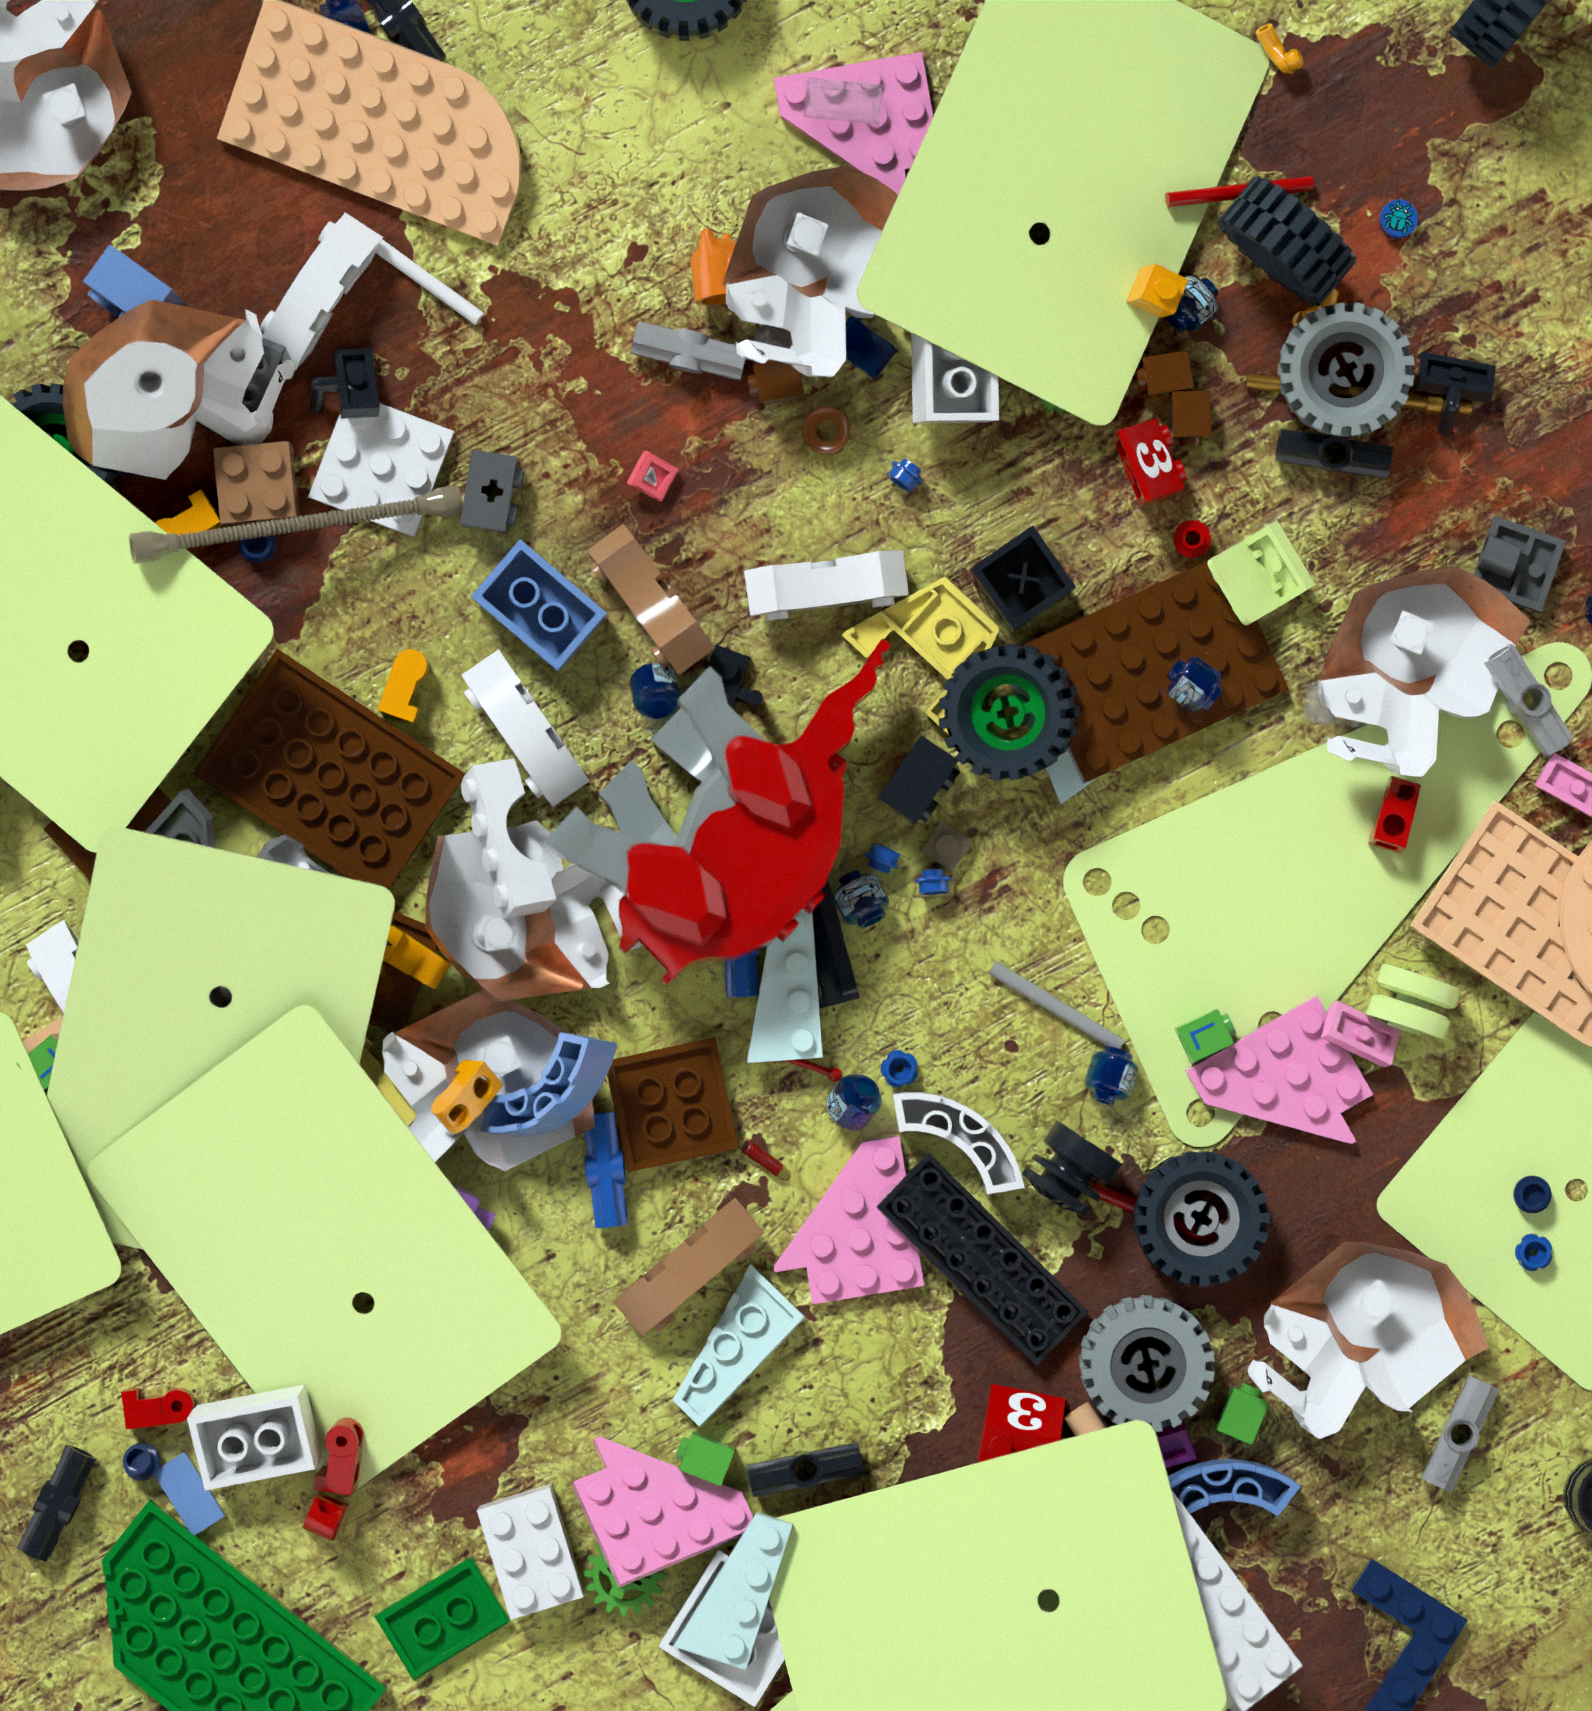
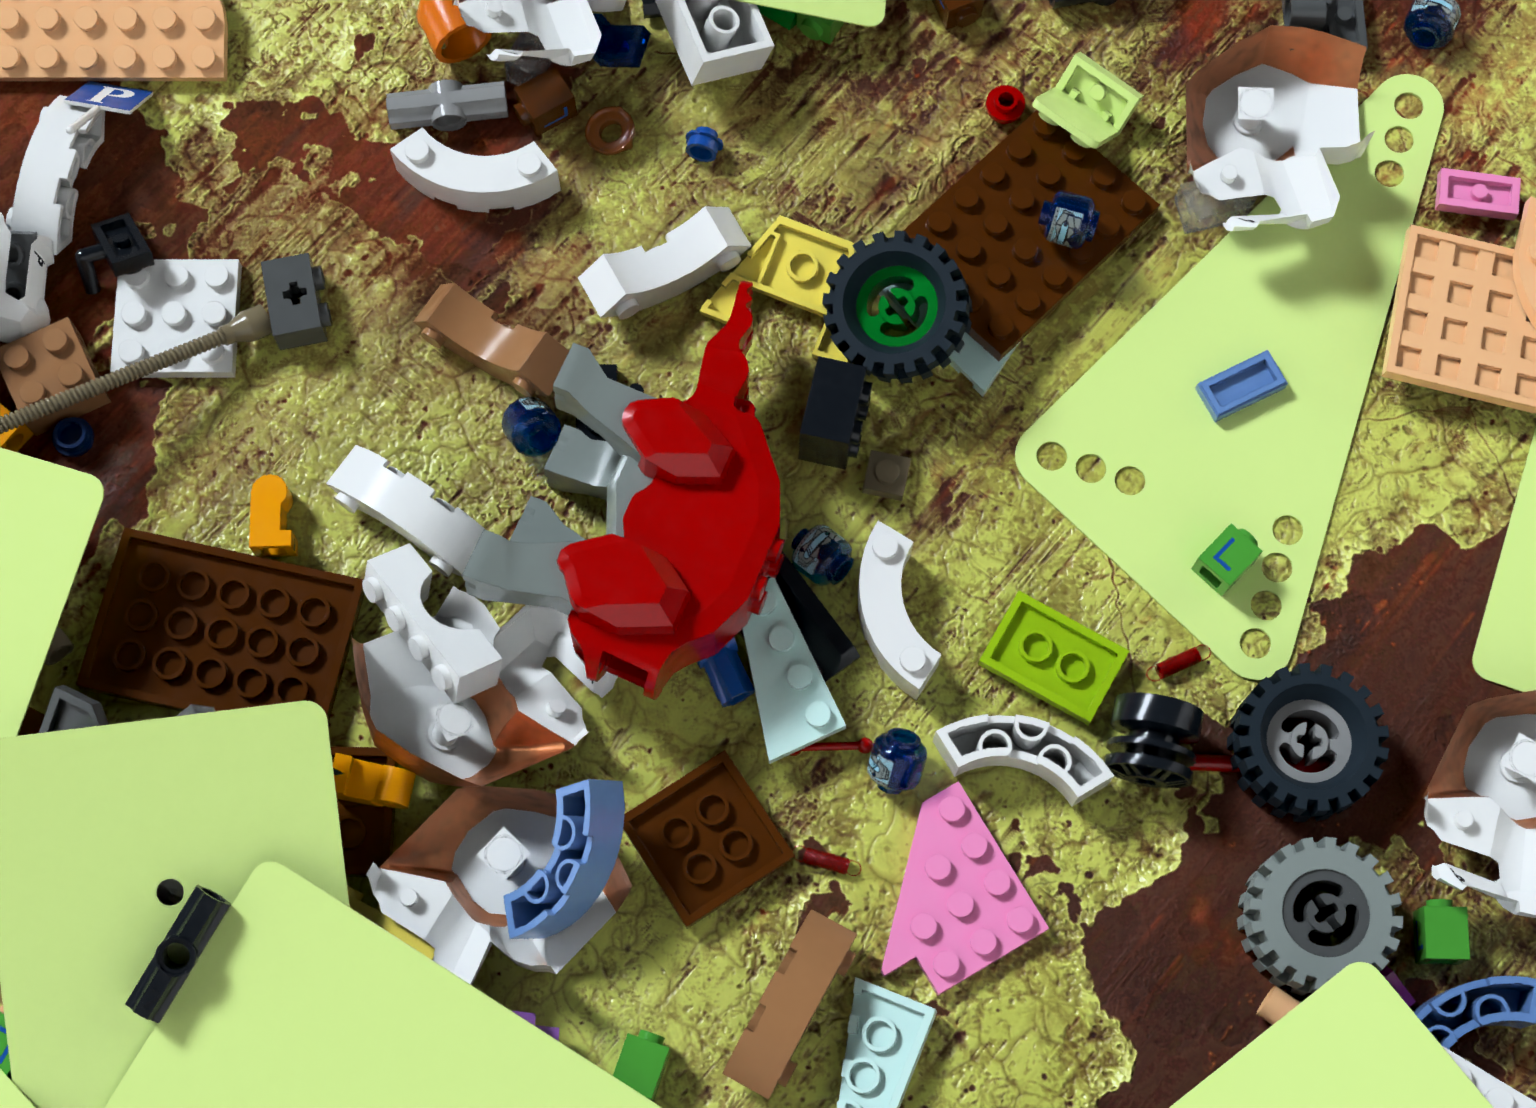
camera: 25 degrees left, 15 degrees down
white bar [376,239,484,325] -> none
light orange leg [431,1060,504,1134] -> none
medium blue brick [471,539,608,673] -> none
blue piece [583,1111,628,1228] -> none
coral tile [626,450,679,502] -> none
blue plate [864,843,901,874] -> none
black plate [876,1152,1089,1366] -> none
blue plate [881,1050,918,1088] -> none
blue plate [915,869,952,895] -> none
black brick [969,525,1076,633] -> none
red slope [977,1383,1066,1462] -> none
light grey bar [988,961,1125,1052] -> none
clear blue head [1084,1047,1139,1105] -> none
red slope [1113,418,1188,508] -> none
bright pink wing [1185,996,1373,1144] -> none
bright pink plate [1321,1001,1401,1068] -> none
yellowish green wheel [1365,964,1461,1040] -> none
red leg [1368,776,1421,853] -> none
light grey piece [1483,644,1573,756] -> none
none -> piece [64,81,153,135]
none -> black piece [125,885,231,1023]
none -> white brick [390,127,561,213]
none -> bright green brick [613,1029,671,1102]
none -> white brick [858,520,942,700]
none -> lime plate [978,591,1129,726]
none -> red piece [1146,644,1211,681]
none -> medium blue tile [1195,350,1288,422]

